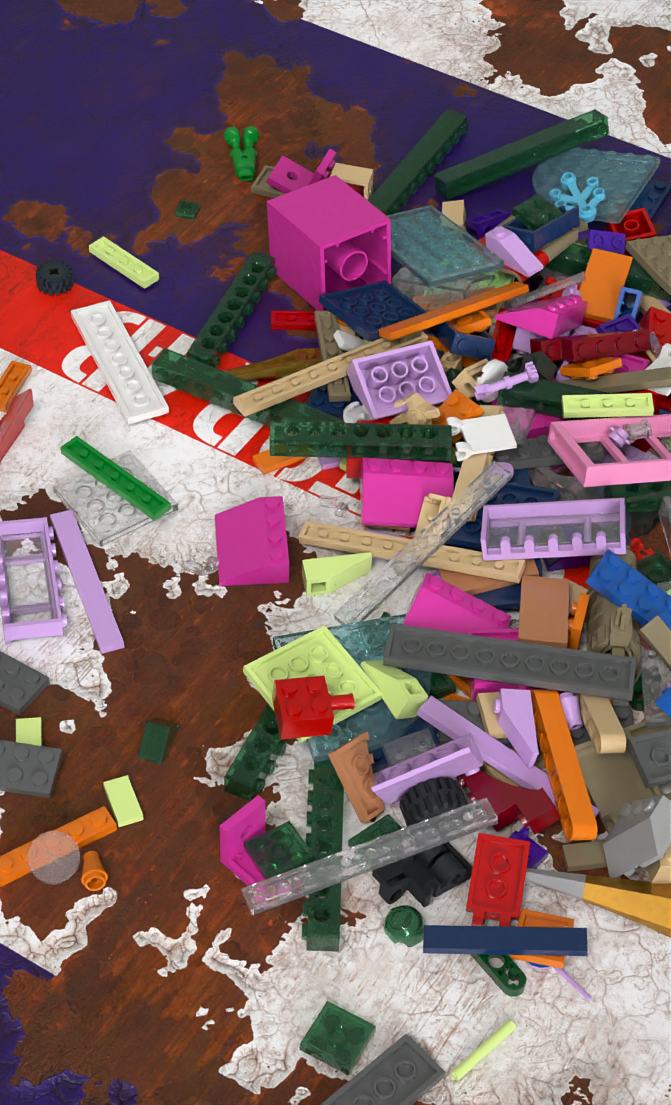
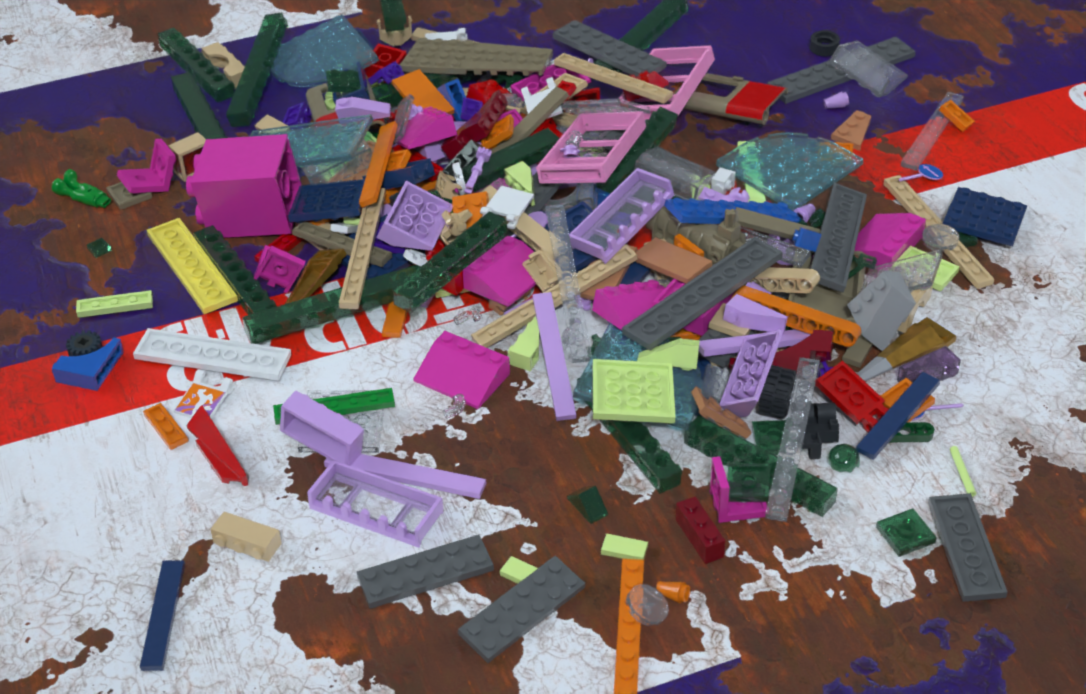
camera: 50 degrees left, 5 degrees down
red brick [272,675,355,740] -> none
medium azure plant [549,172,605,223] -> none
yellowish green plate [562,393,654,418] -> none
none -> blue arch [52,337,124,391]
none -> light yellow plate [147,218,238,314]
none -> clear green brick [157,27,235,103]
none -> flag [173,369,235,419]
none -> tan arch [202,42,250,89]
none -> dark pink bracket [254,245,305,293]
none -> lavender piece [280,390,364,466]
none -> yellowish green slope [504,161,535,206]
none -> lavender tile [533,292,576,421]
none -> dark red brick [676,497,726,564]
none -> clear purple slope [897,346,961,382]

